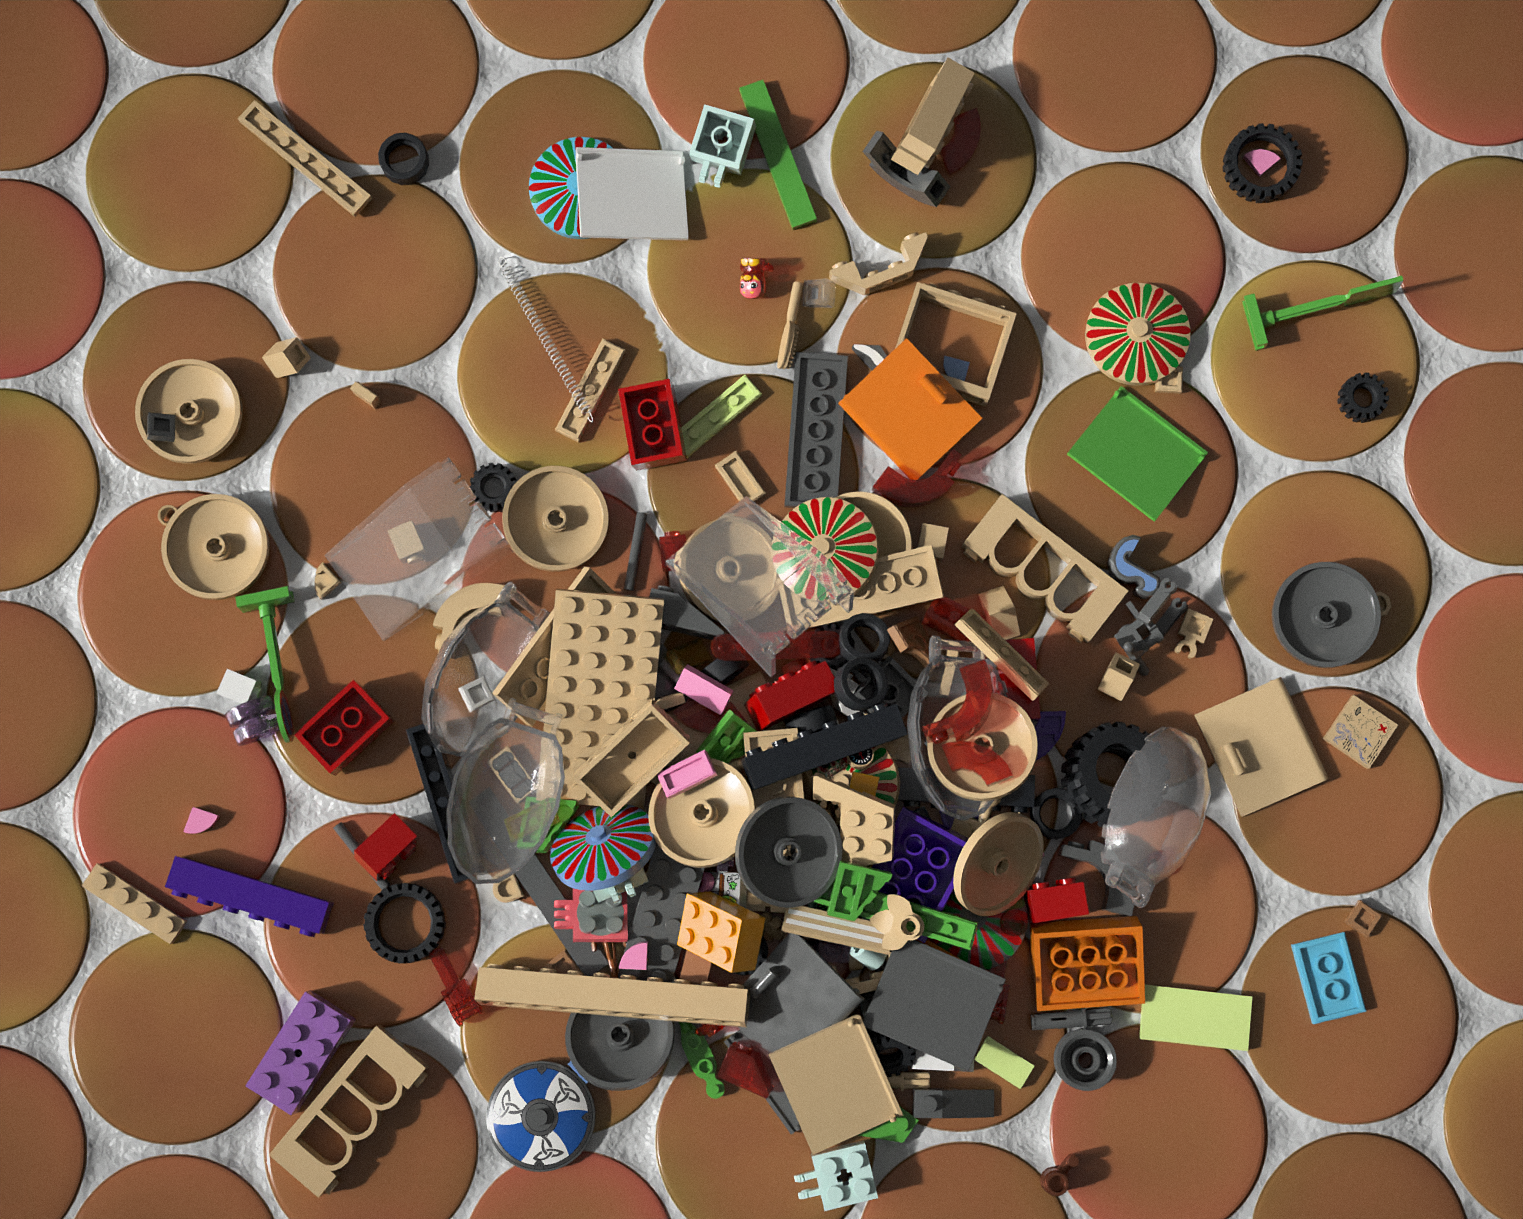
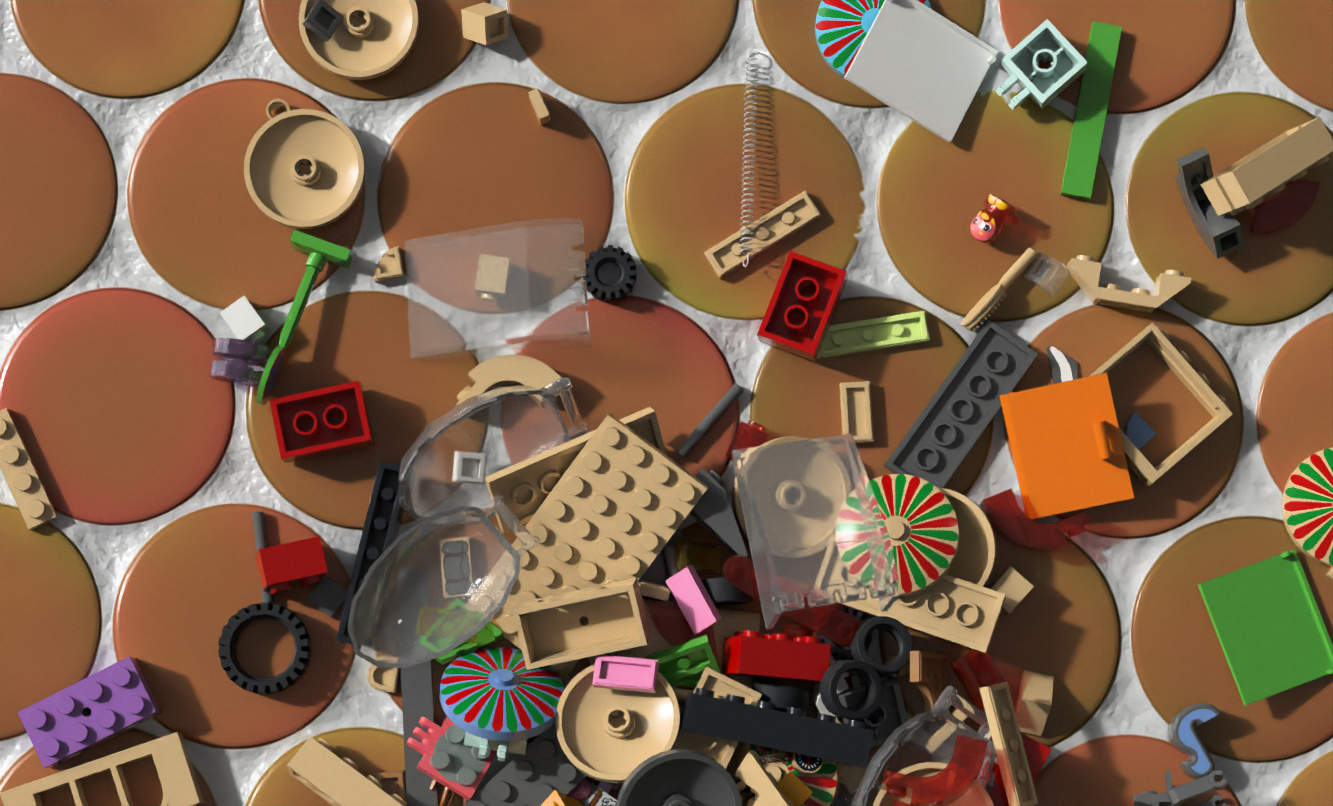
camera: 30 degrees right, 0 degrees up
dark purple brick [165,856,334,937] -> none
bright pink tile [183,807,220,834] -> none
clear red connector [429,948,484,1027] -> none
tan dish [502,466,609,572] -> none
tan fence [961,494,1128,644] -> none
none -> dark grey tile [307,575,347,618]

